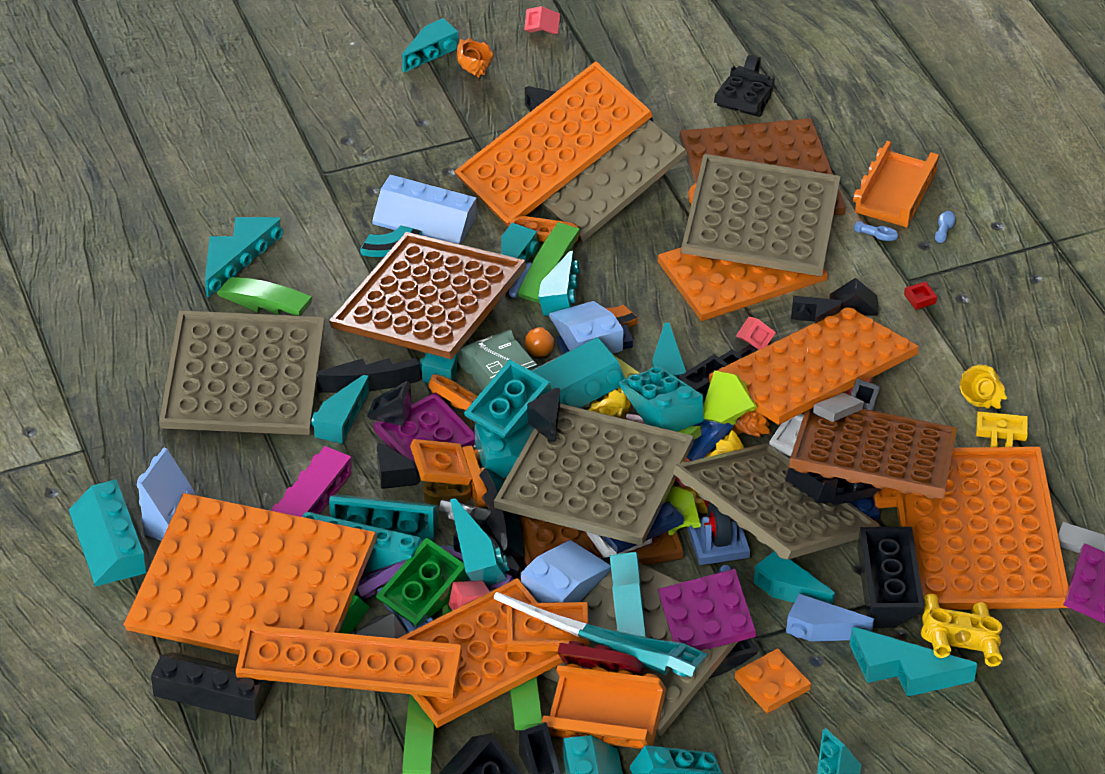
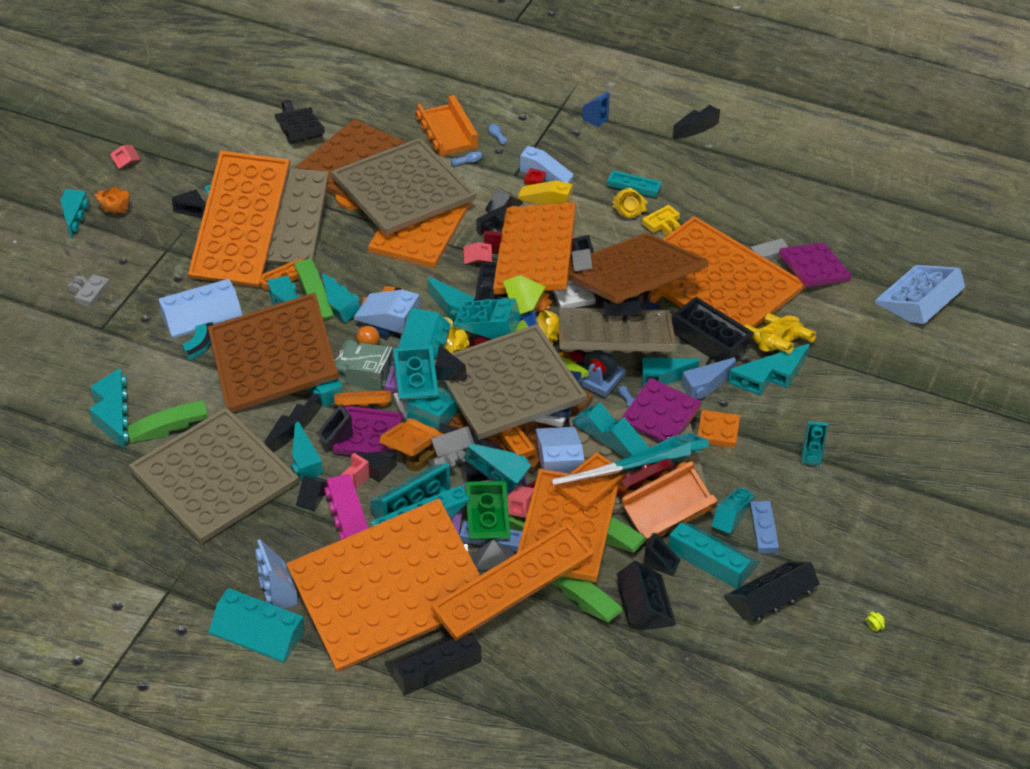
camera: 45 degrees left, 0 degrees up
none -> light grey hinge [67,274,110,307]
none -> black slope [296,475,327,512]
none -> coral panel [341,453,369,489]
none -> light grey tile [431,426,474,457]
none -> dark red slope [484,231,503,254]
none -> orange plate [497,426,535,458]
none -> yellow slope [517,180,573,205]
none -> light blue slope [520,146,574,183]
none -> blue slope [582,92,610,127]
none -> teal plate [607,170,662,198]

